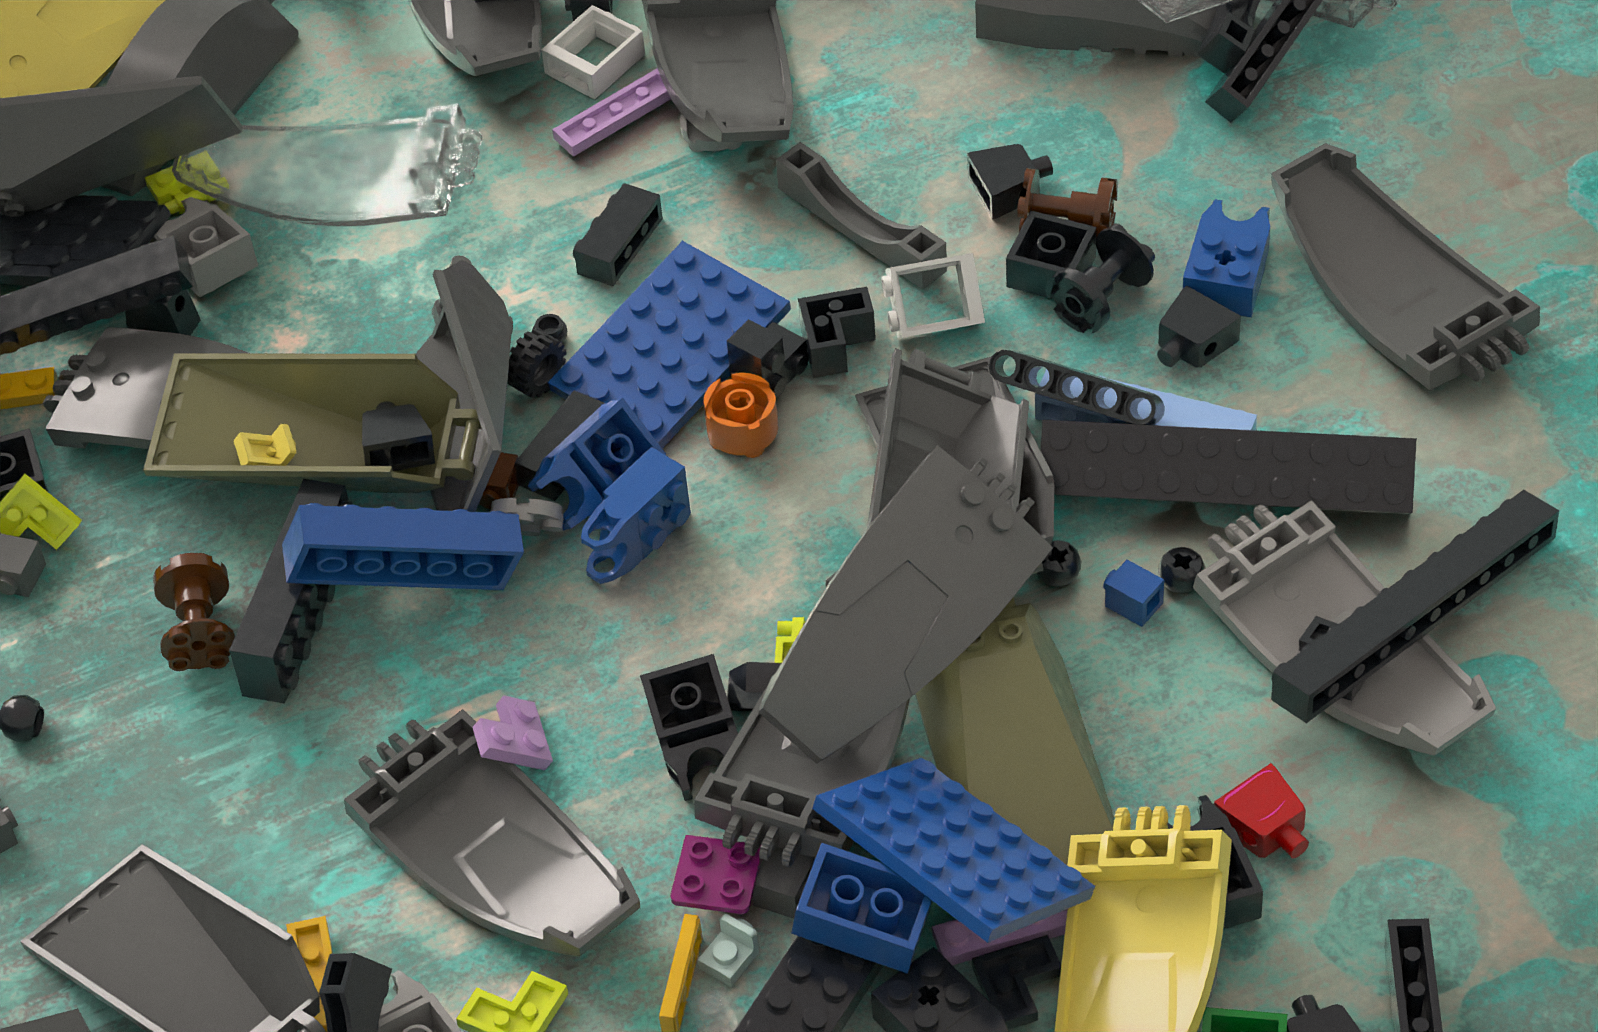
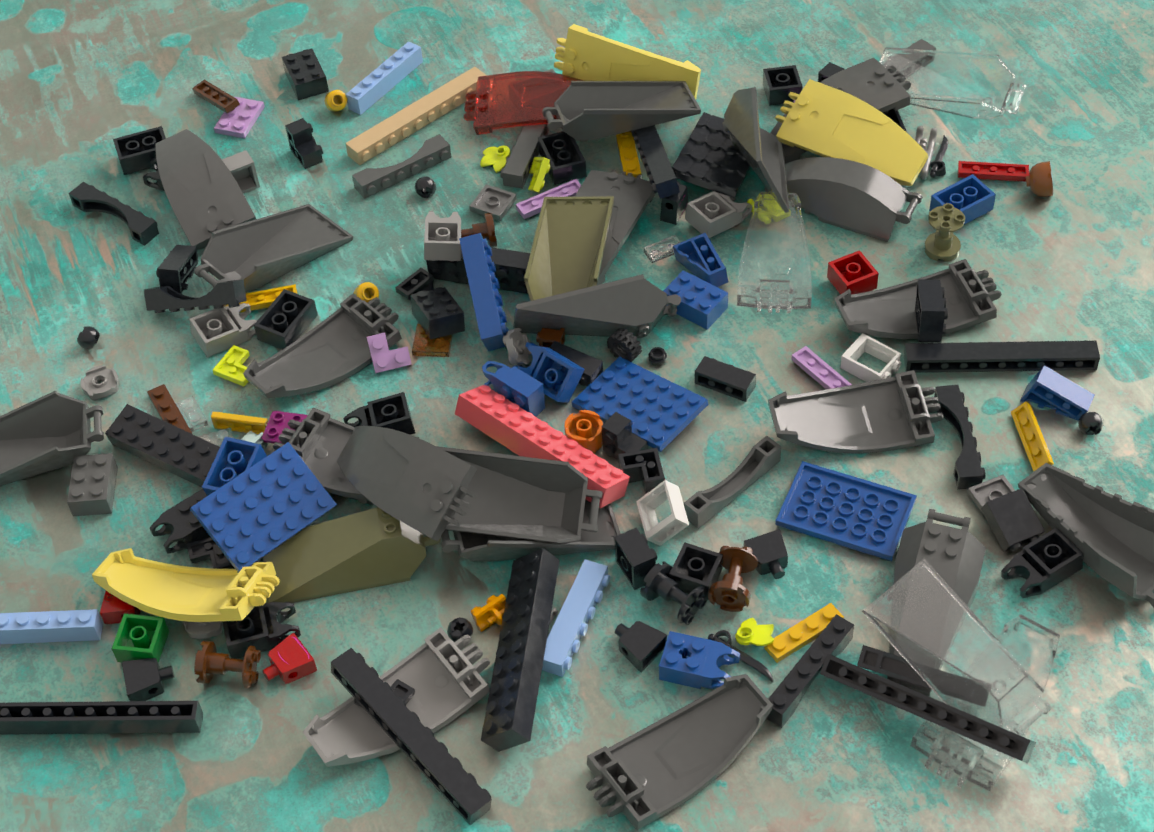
camera: 90 degrees right, 0 degrees up
light yellow bracket [233,424,297,466] -> none
black torso [362,401,435,471] -> none
black beam [989,350,1165,425] -> none
black piece [1037,540,1082,587] -> none
blue brick [1103,559,1164,627] -> none
none -> reddish brown piece [194,641,261,688]
none -> black brick [254,289,318,350]
none -> yellow head [354,282,379,303]
none -> black slope [395,268,434,300]
none -> black brick [411,287,465,339]
none -> clear orange plate [412,324,453,357]
none -> light grey brick [424,211,461,261]
none -> coral brick [455,385,630,509]
none -> flat silver plate [469,184,517,221]
none -> light orange hips [471,594,506,632]
none -> lavender plate [516,179,581,219]
none -> black brick [614,528,657,590]
none -> clear plate [644,235,681,263]
none -> blue brick [663,270,728,330]
none -> blue wedge [673,232,729,287]
none -> black sword [708,630,774,682]
none -> neon yellow plate [735,618,774,646]
none -> yellow plate [764,603,844,663]
none -> black arch [766,614,854,728]
none -> blue plate [775,461,917,561]
none -> red brick [827,250,879,295]

